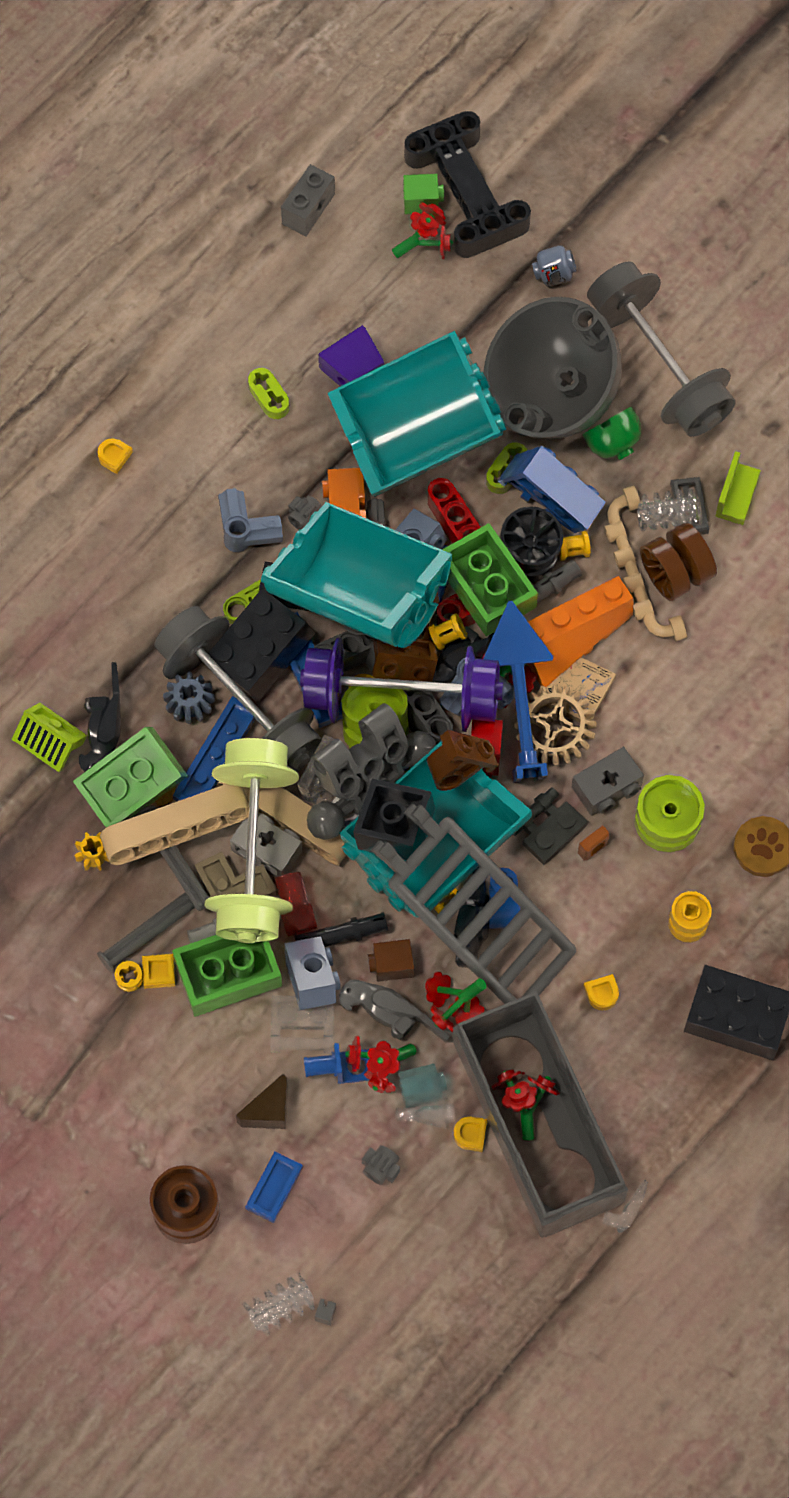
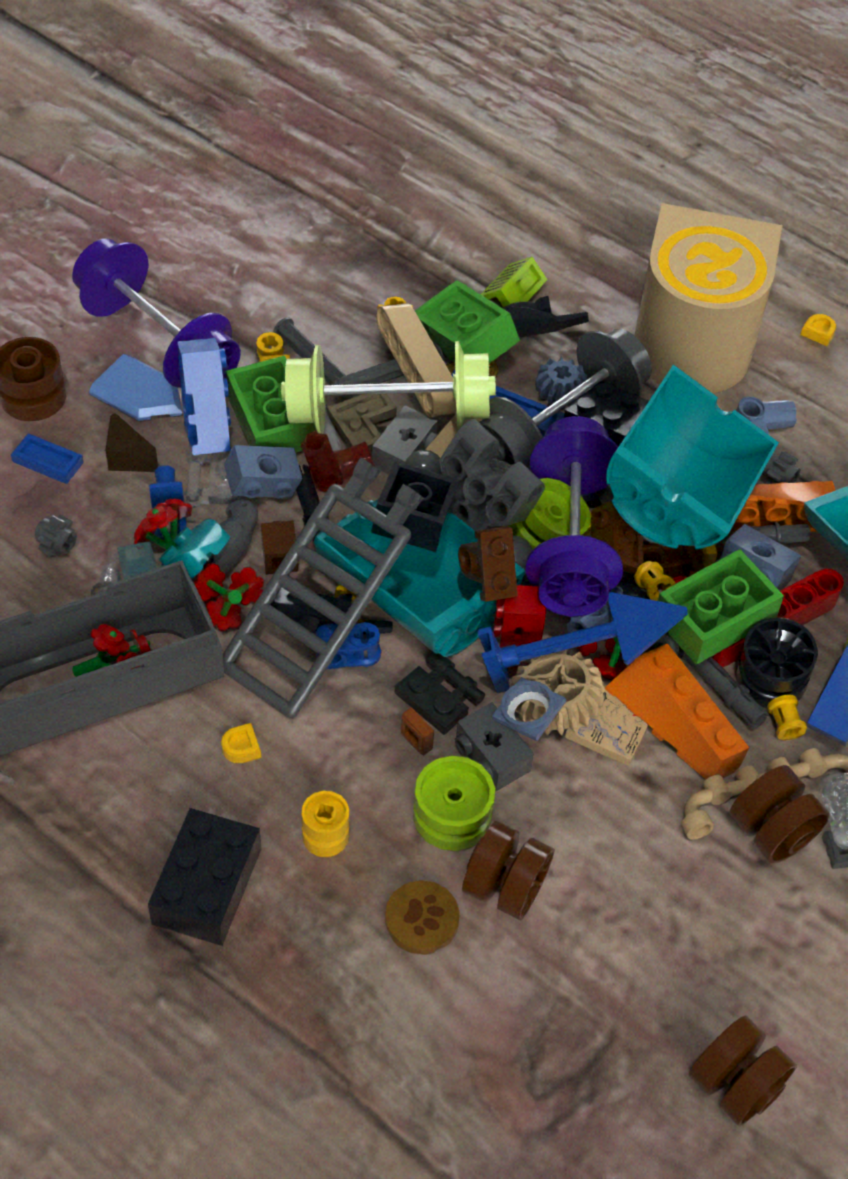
camera: 85 degrees right, 15 degrees down
none -> dark purple piece [72,239,241,388]
none -> medium blue tile [89,354,182,421]
none -> teal slope [158,519,230,578]
none -> wedge [177,338,231,455]
none -> reddish brown wheel [462,821,555,920]
none -> sand blue piece [492,677,566,741]
none -> tan brick [634,203,782,394]

